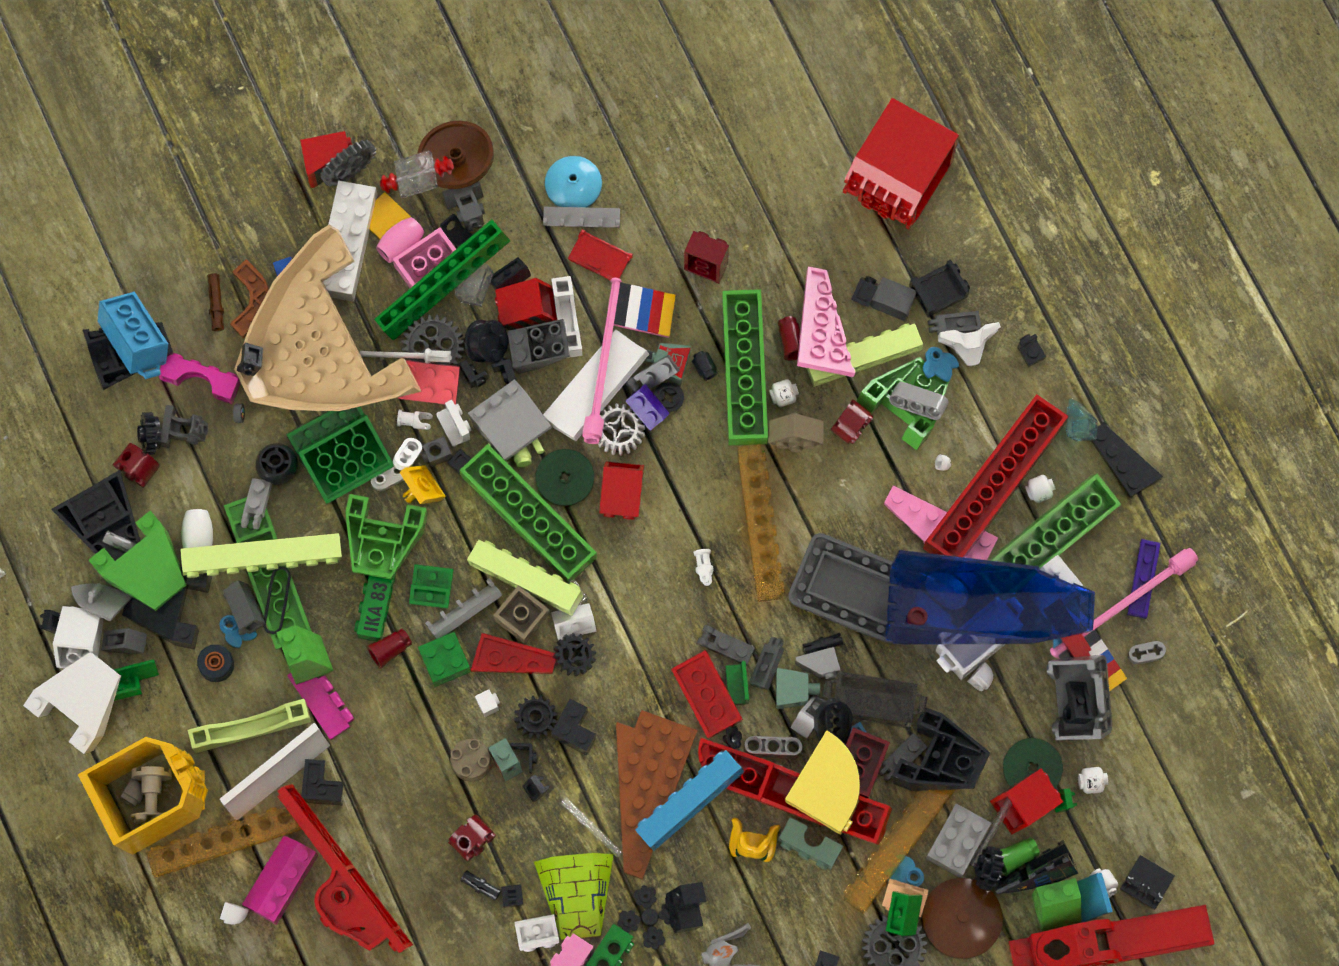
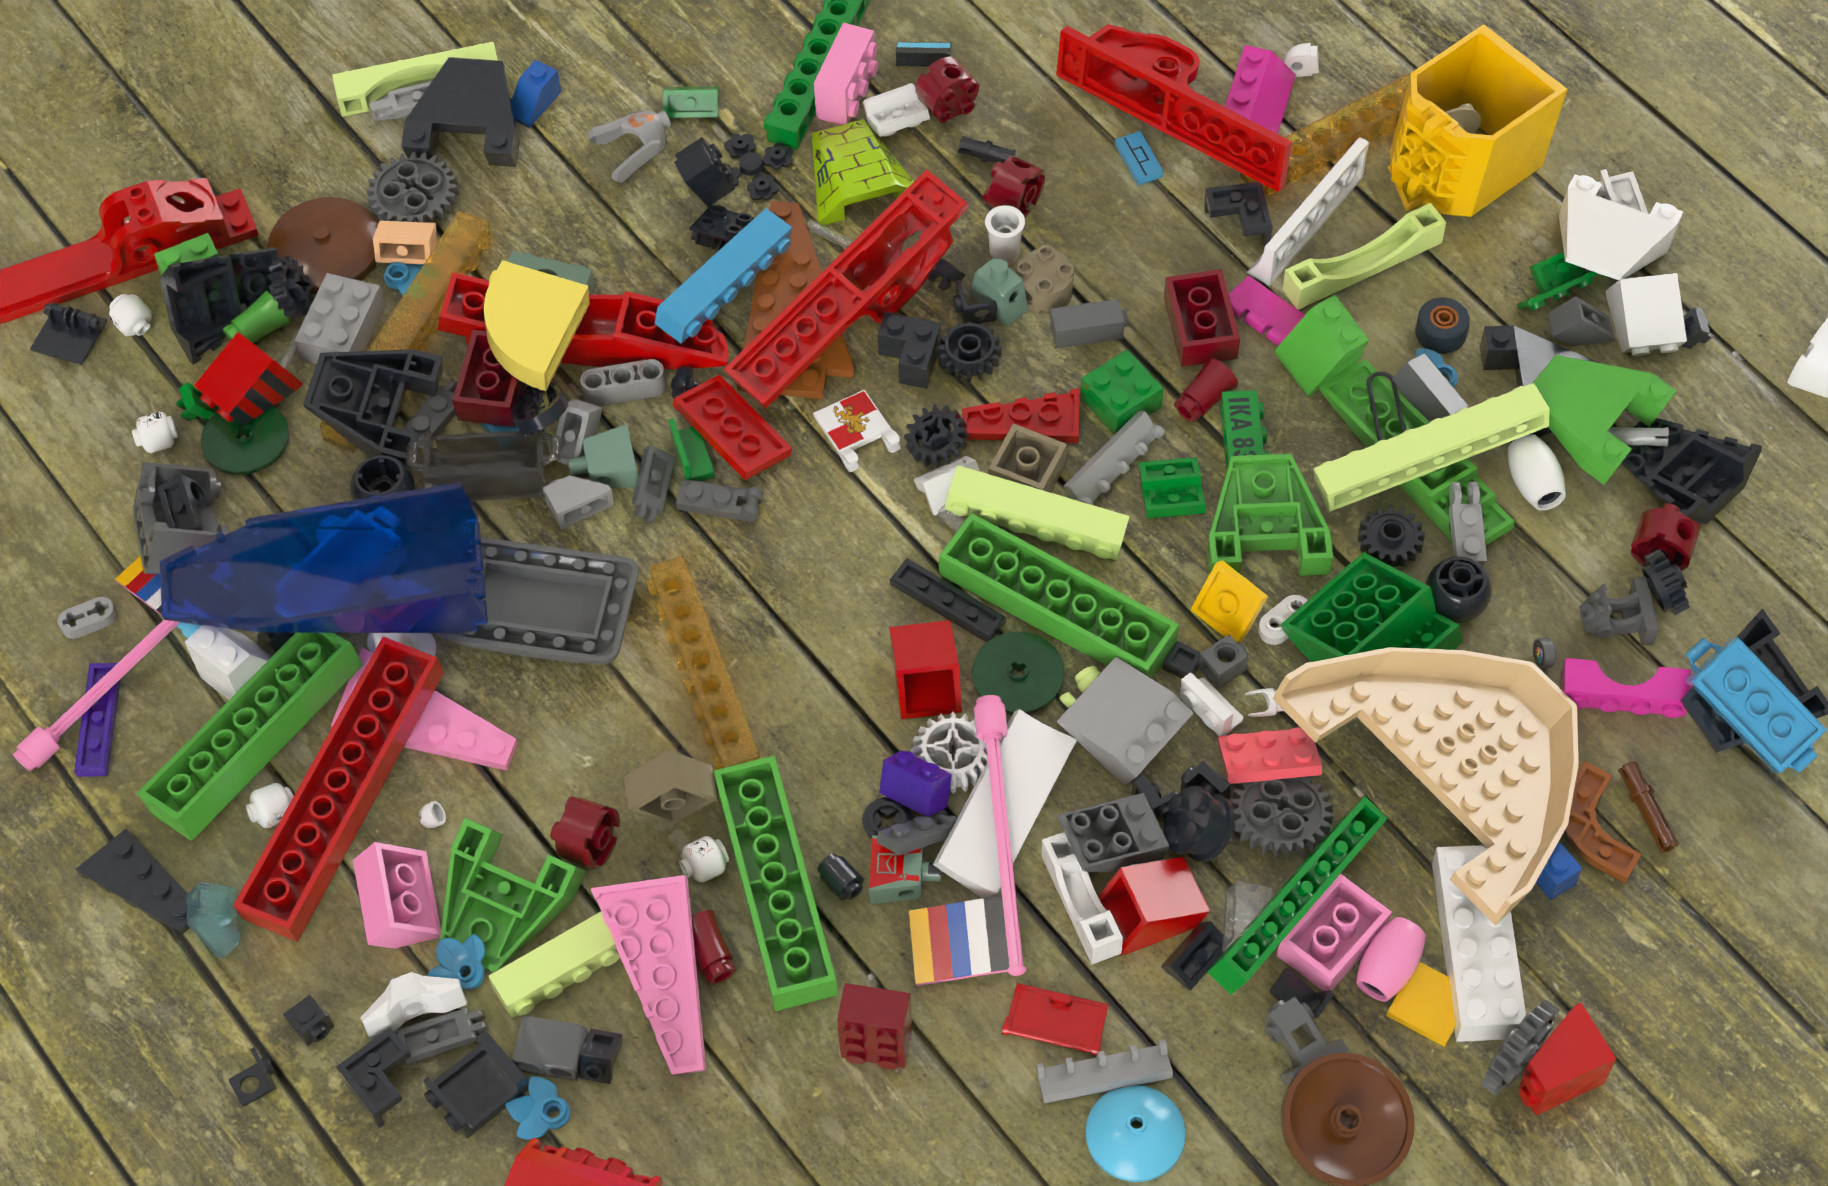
camera: 170 degrees right, 15 degrees down
light grey shield [71,583,132,621] -> none
black bracket [237,342,263,376] -> none
white piece [360,348,452,364] -> none
clear plate [380,150,454,198] -> none
white plate [393,438,422,471] -> none
white plate [475,689,500,717] -> none
black tile [501,884,524,908] -> none
white piece [693,549,713,586] -> none
yellow hair [729,818,781,862] -> none
black pin [802,633,843,655] -> none
green panel [886,891,923,936] -> none
light grey beam [889,382,949,420] -> none
dark red tile [907,607,928,628] -> none
dark azure tile [1077,873,1113,923] -> none
none -> black bracket [229,1047,277,1106]
none -> black panel [336,1027,411,1128]
none -> black wheel [350,455,415,520]
none -> bright pink slope [353,842,441,949]
none -> dark azure plate [506,1076,571,1140]
none -> black hinge [689,205,754,250]
none -> red piece [724,169,969,409]
none -> flag [813,390,901,472]
none -> black tile [890,558,1006,642]
none -> dark red brick [915,57,979,123]
none -> white plant [985,206,1025,265]
none -> dark grey brick [1049,299,1128,349]
none -> dark azure tile [1115,131,1164,186]
none -> dark red brick [1164,269,1240,367]
none -> black gear [1357,505,1425,568]
none -> white bracket [1598,169,1648,213]

